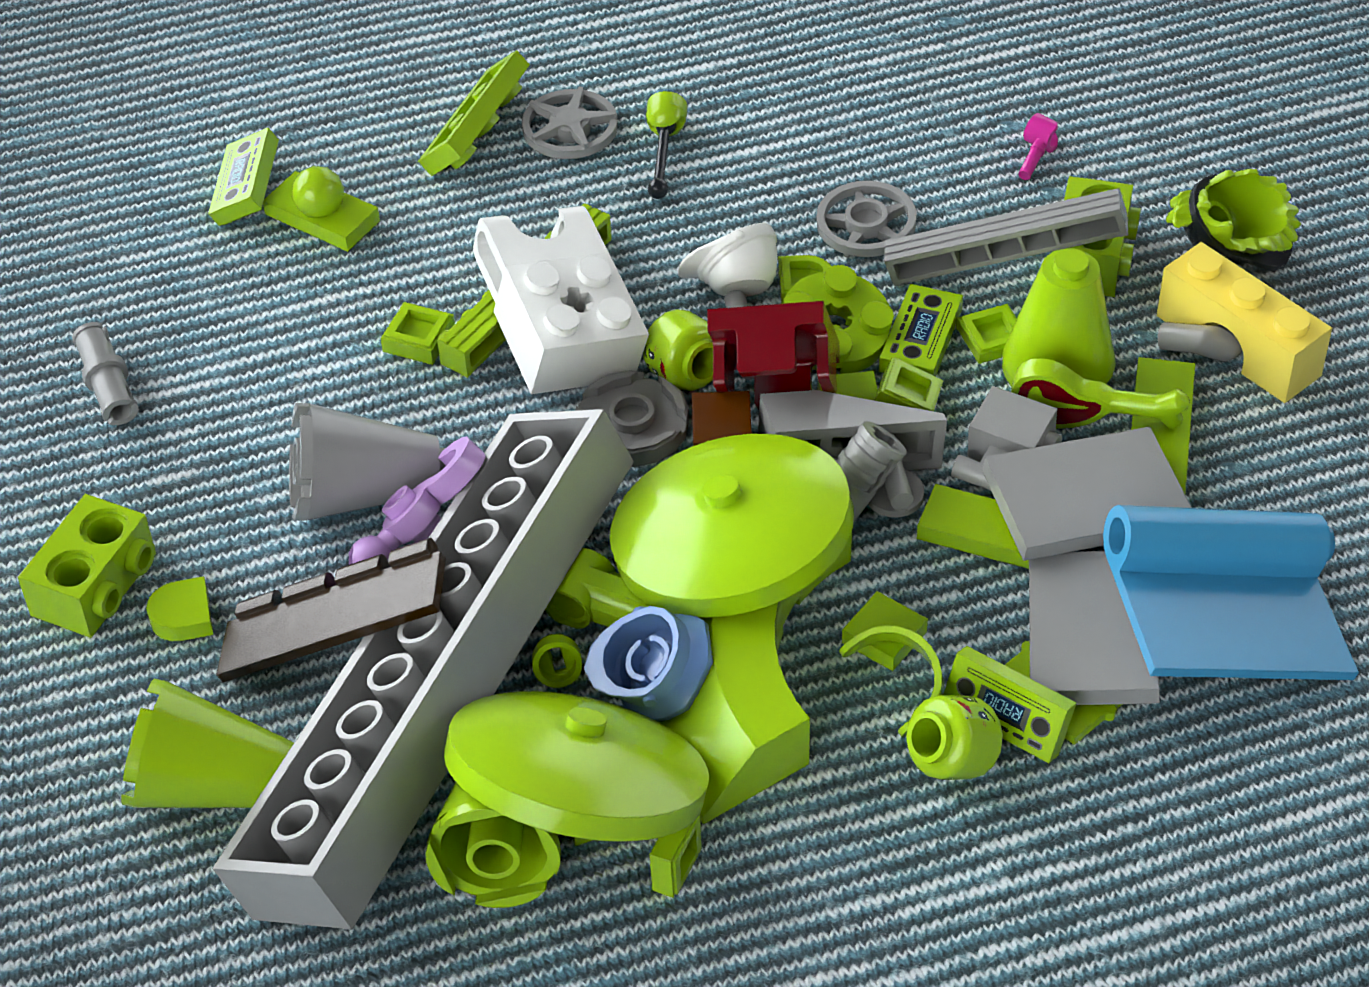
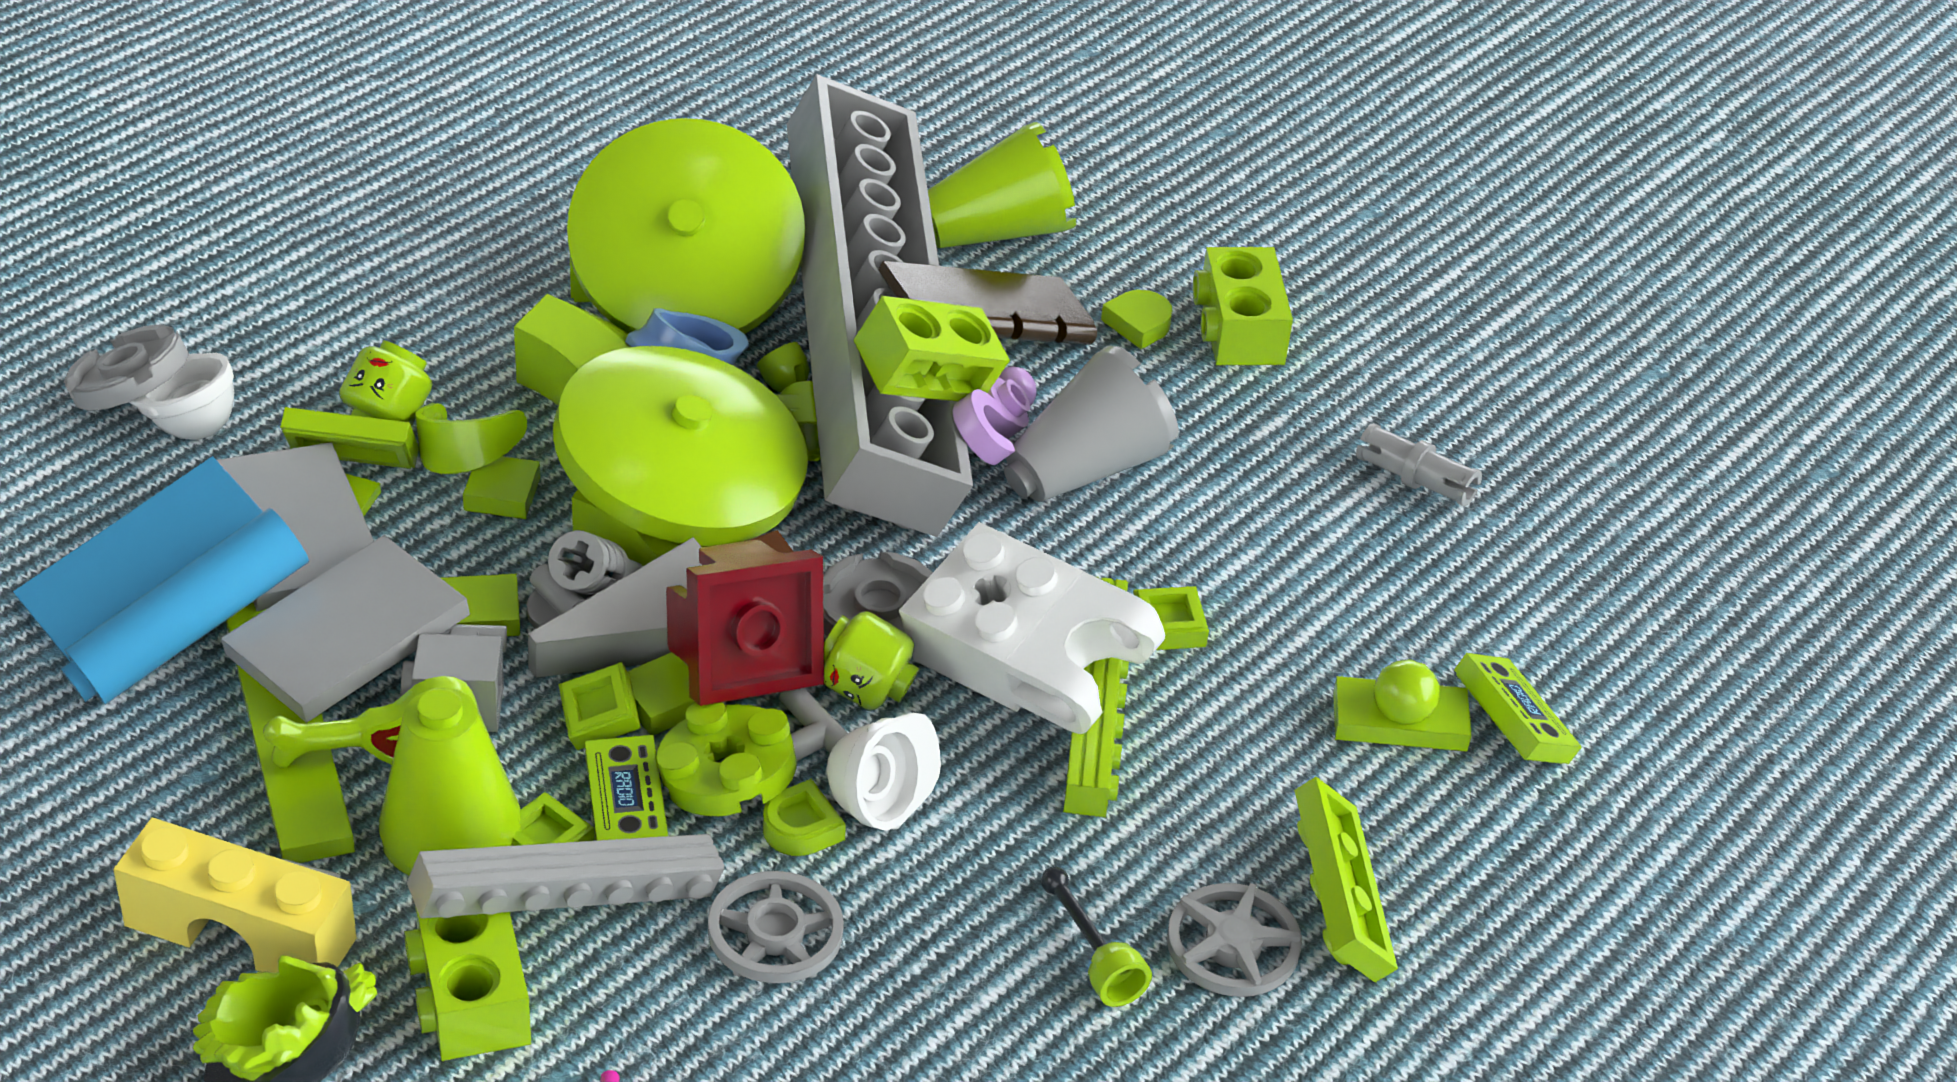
camera: 145 degrees right, 5 degrees down
none -> light grey tile [64,324,189,411]
none -> white hat [129,353,235,440]
none -> lime brick [853,296,1010,401]

